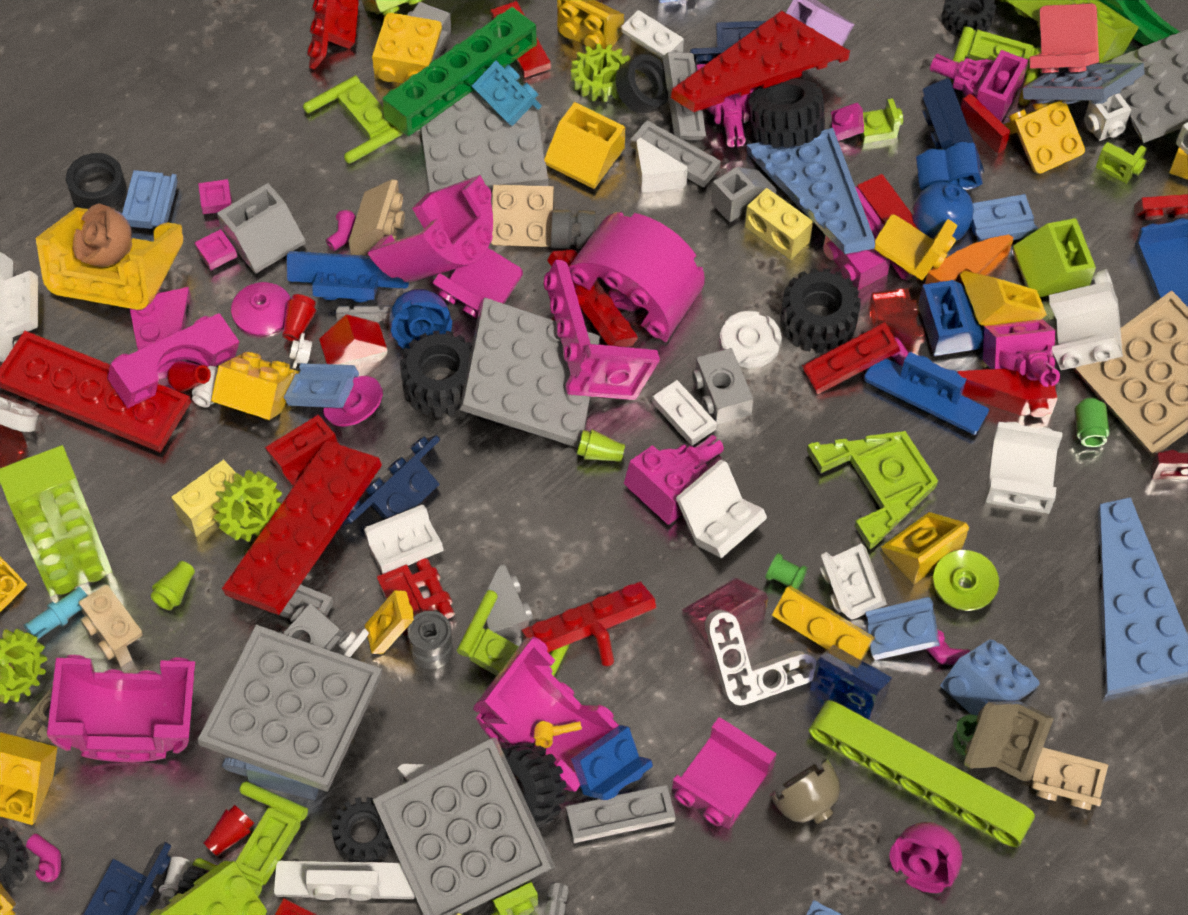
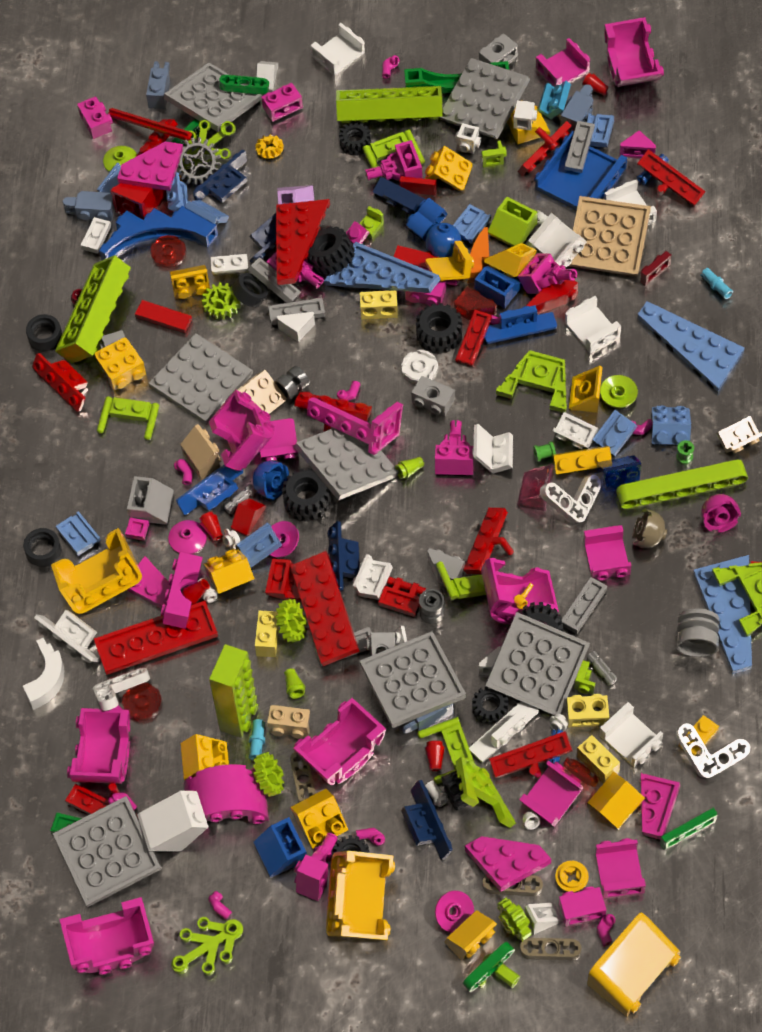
camera: 40 degrees left, 0 degrees up
nougat cylinder [73,204,132,268] -> none
dark pink plate [198,179,232,214] -> none
yellow plate [365,590,414,654] -> none
green brick [382,7,537,137] -> none
dark azure bracket [472,61,542,126] -> none
yellow slope [544,102,625,189] -> none
dark pink cylinder [569,212,705,342] -> none
blue bracket [571,725,653,800] -> none
white plate [652,380,717,446] -> none
light grey slope [711,167,777,222] -> none
dark tan bracket [964,701,1054,781] -> none
sand blue plate [1023,63,1144,104] -> none
coral bracket [1030,3,1099,73] -> none
bright green brick [1074,398,1109,447] -> none

